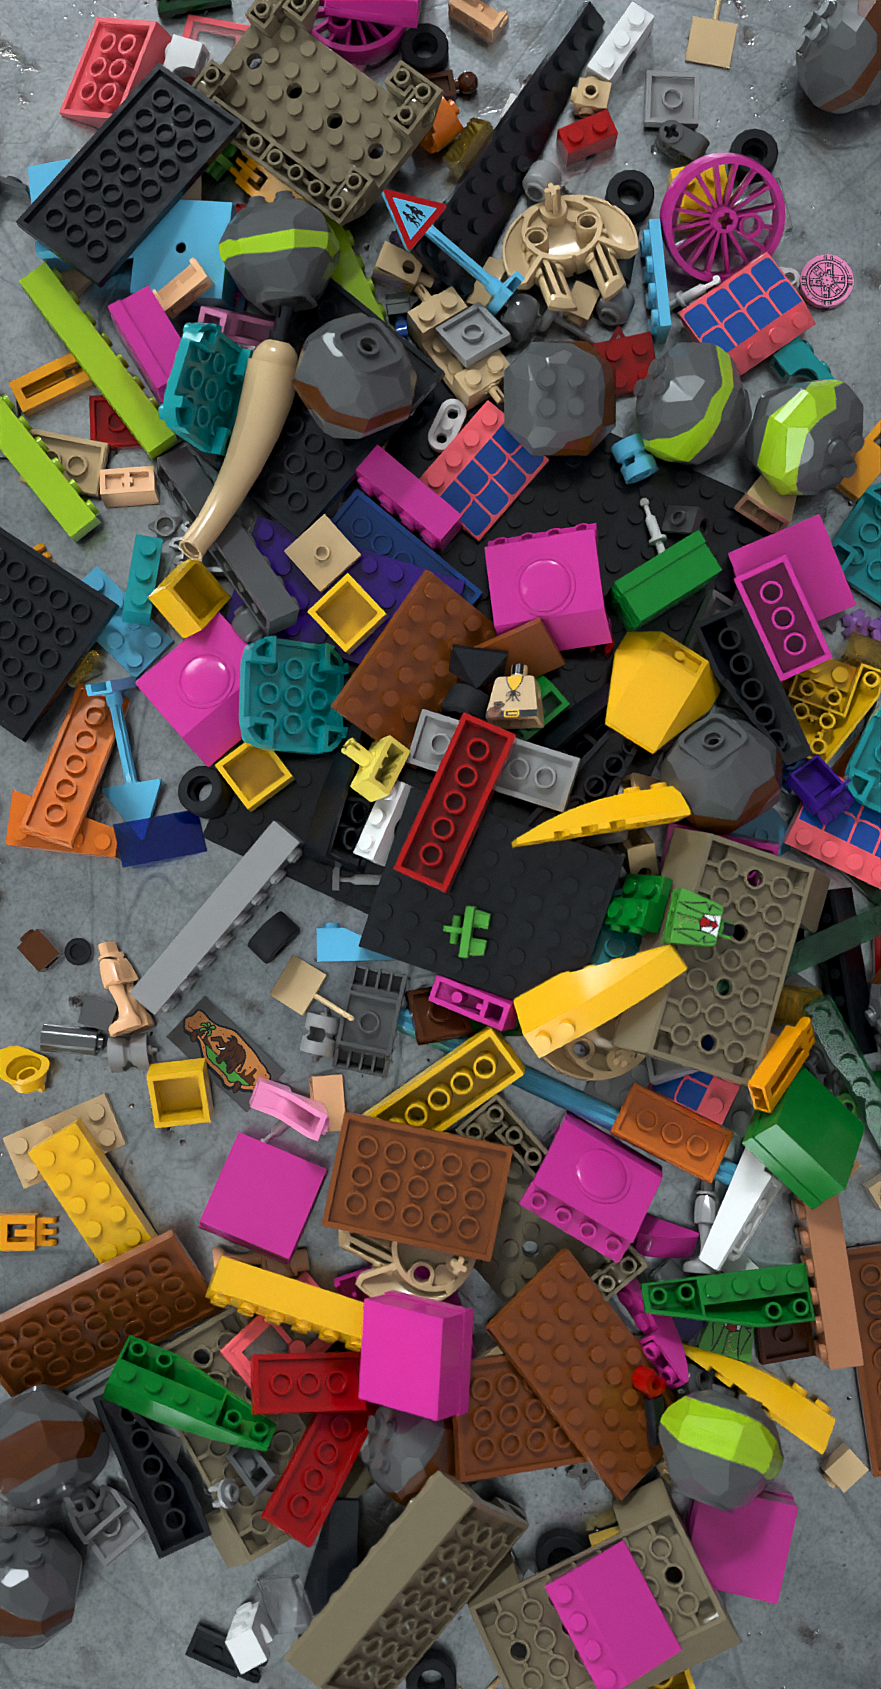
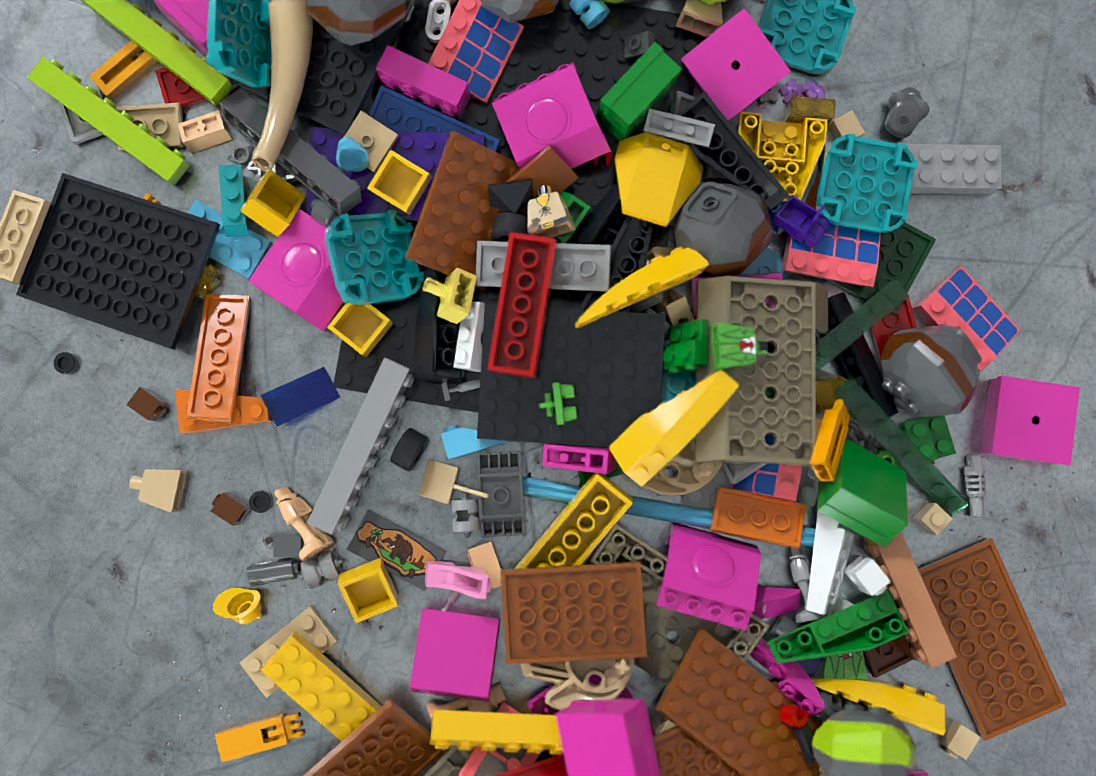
camera: 20 degrees left, 0 degrees up
medium azure piece [86,676,163,840] -> none
black tyre [178,766,232,819] -> none
reddish brown tile [405,987,473,1046] -> none
white piece [640,498,667,555] -> none
dark pink brick [734,554,833,682] -> none
none -> medium azure piece [336,137,369,172]
none -> light grey plate [644,109,715,148]
none -> white arch [844,555,890,596]

